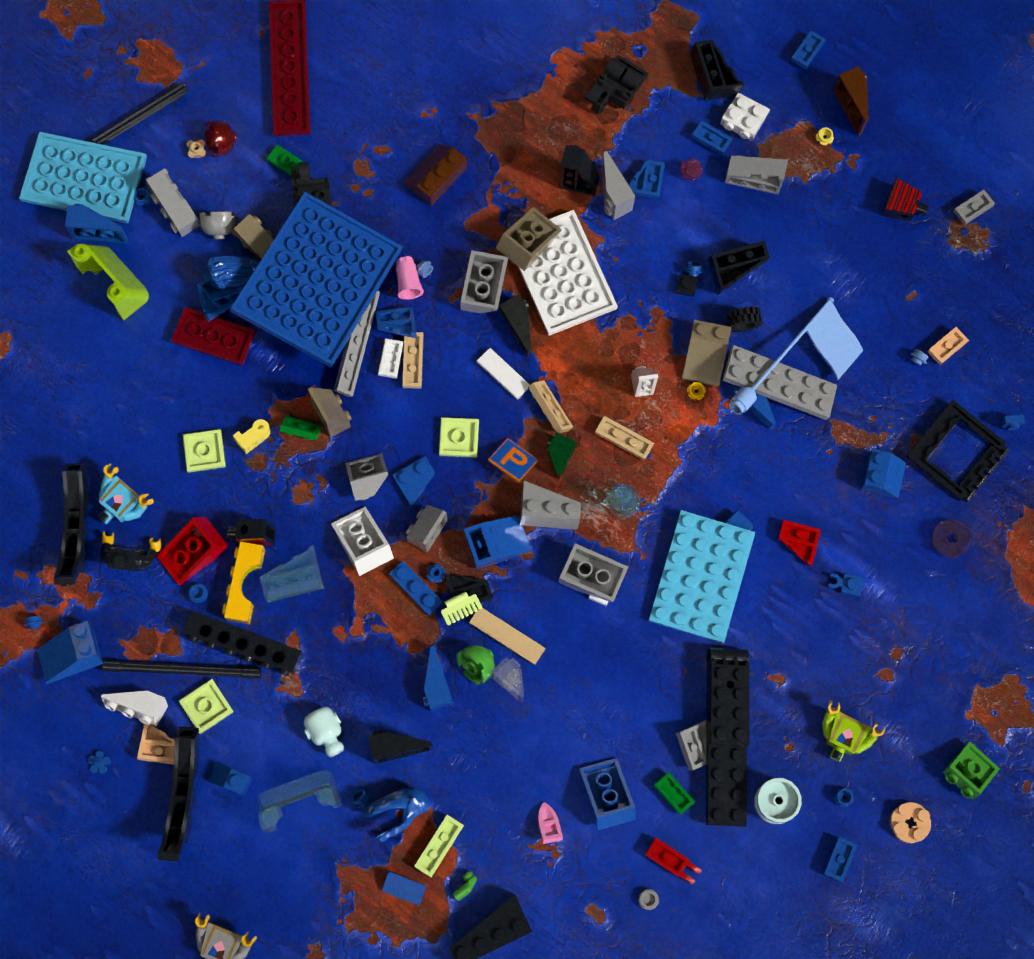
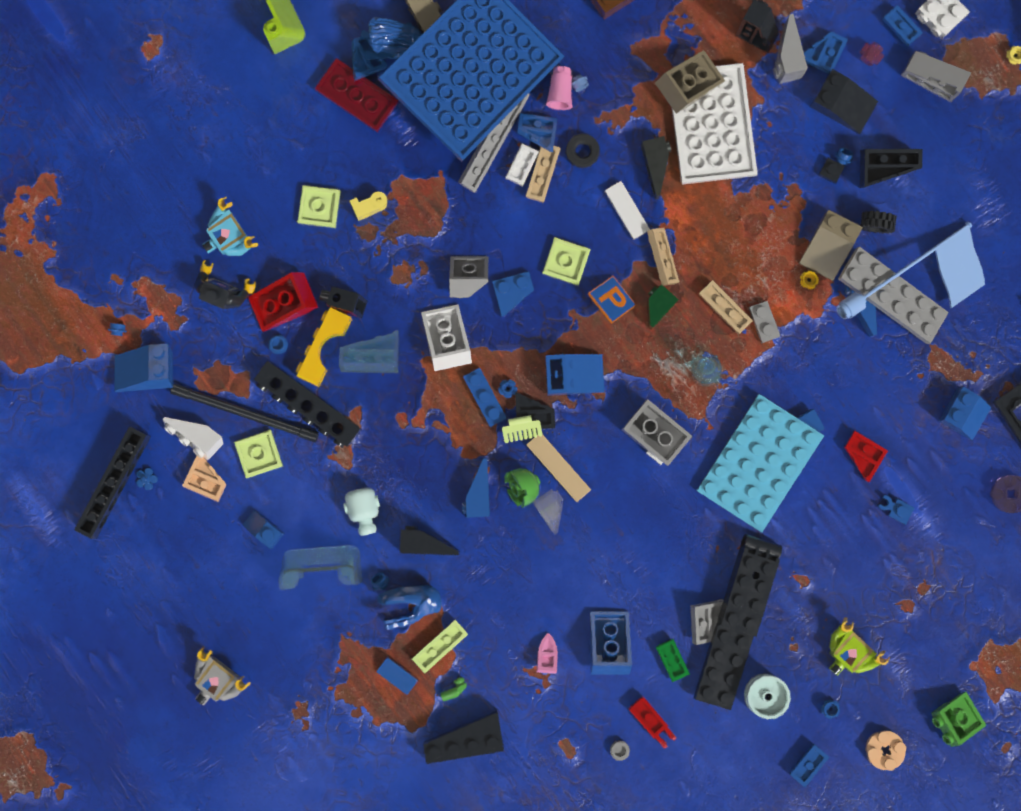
camera: 15 degrees right, 10 degrees up
black arch [54,463,90,586] -> none
black arch [158,726,199,861] -> none
green plate [280,416,322,441] -> none
dark tan slope [308,387,352,437] -> none
light grey slope [406,505,447,553] -> none
light grey slope [460,250,508,313] -> none
light grey wedge [520,481,581,530] -> none
white slope [631,366,658,397] -> none
none -> black brick [74,426,151,539]
none -> black tyre [566,134,600,168]
none -> light grey plate [749,301,780,344]
none -> black slope [810,69,878,135]

